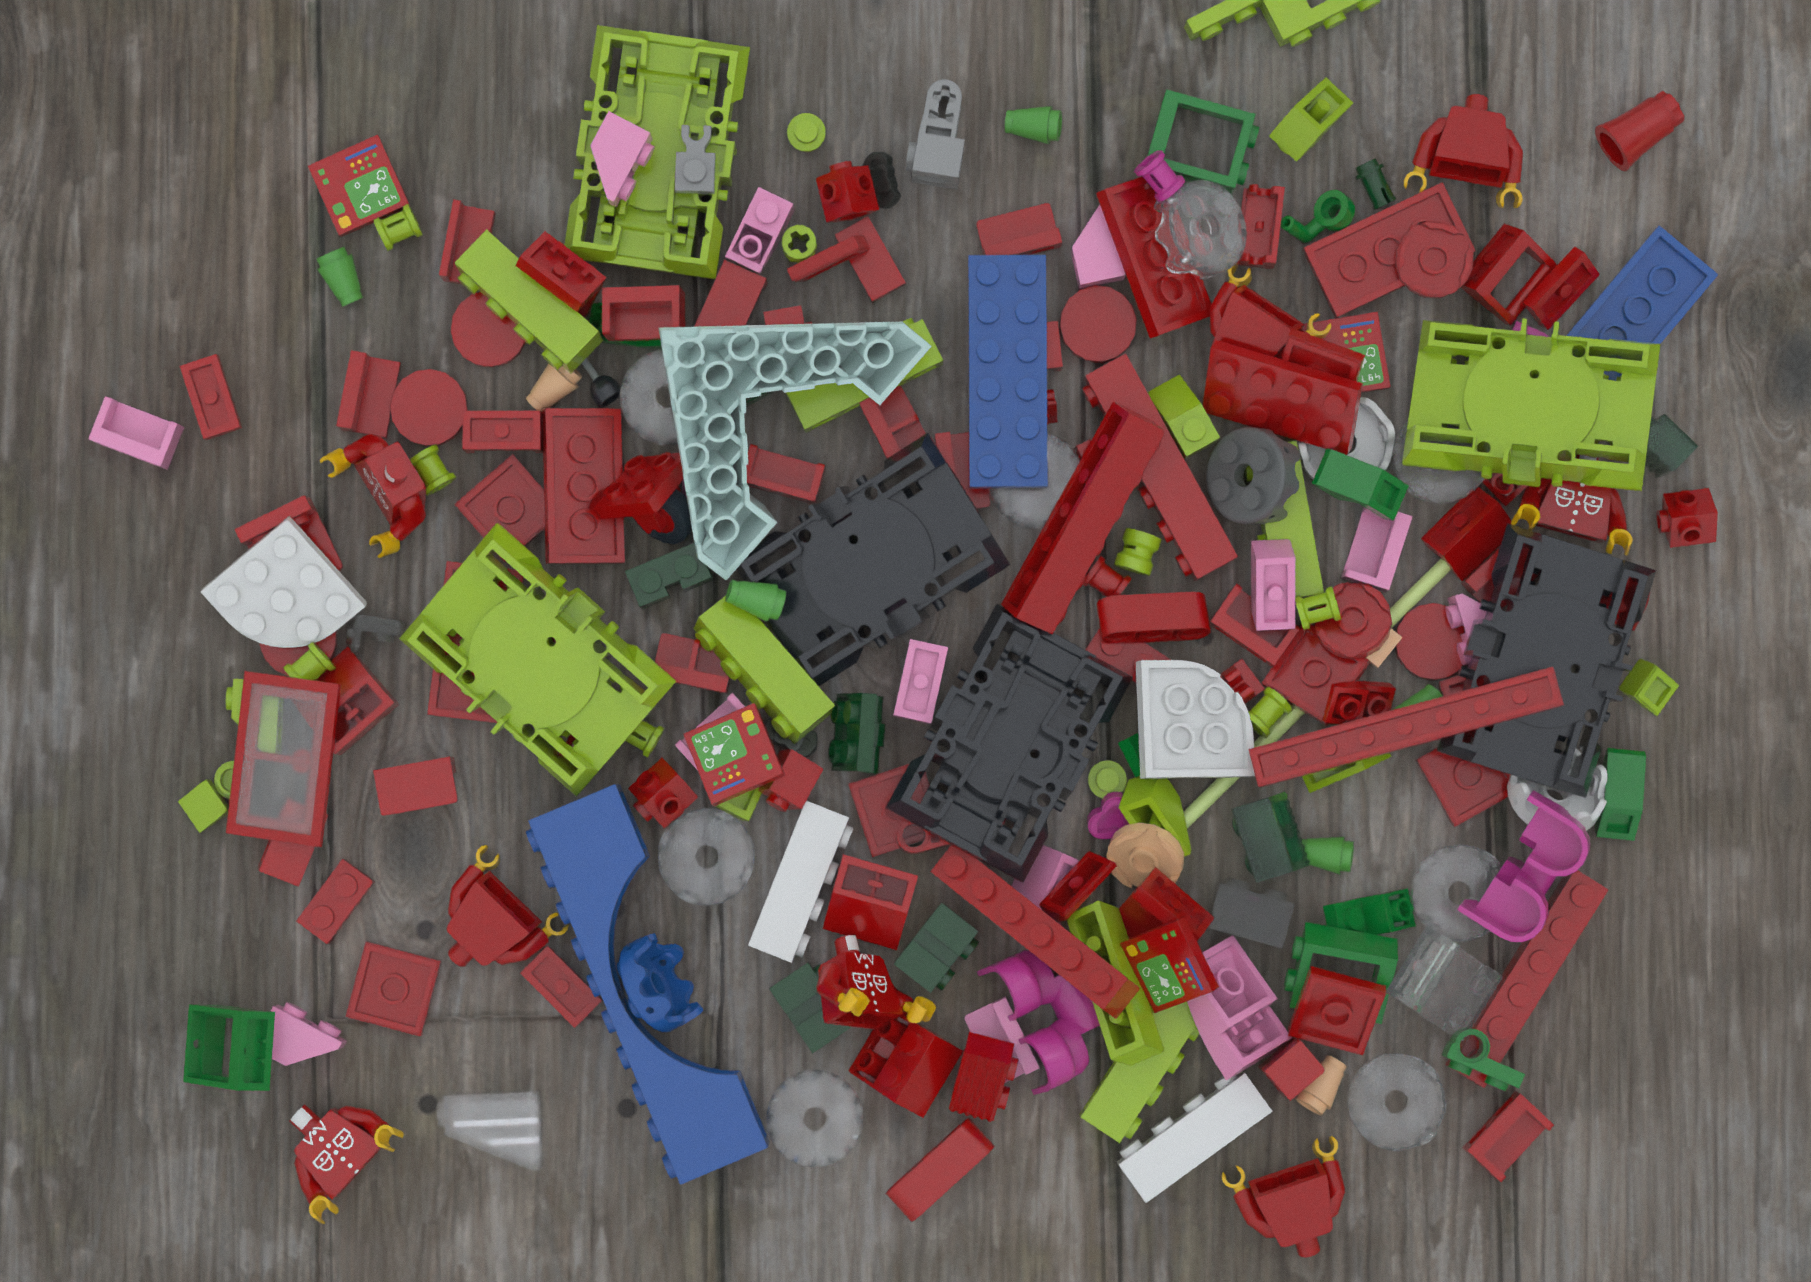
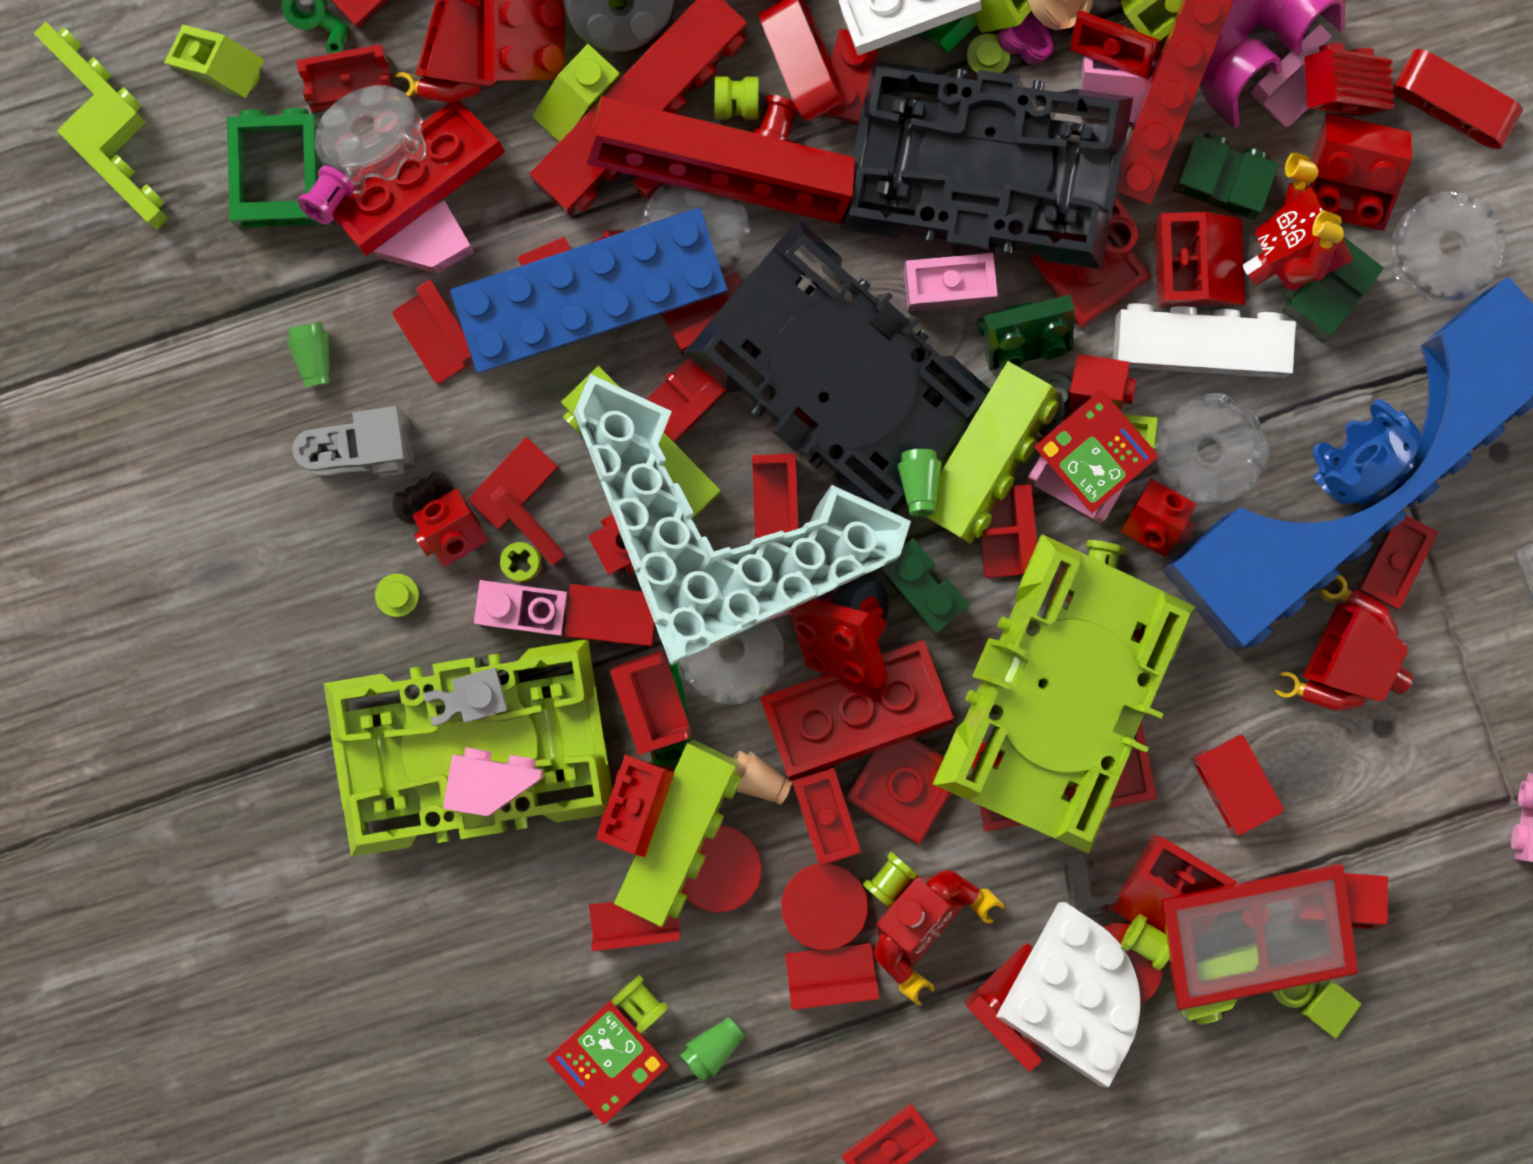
camera: 105 degrees left, 0 degrees up
red plate [296,859,375,944] -> none
red tile [345,941,442,1037] -> none
black hinge [581,358,624,408] -> none
red tile [1059,285,1137,363] -> none

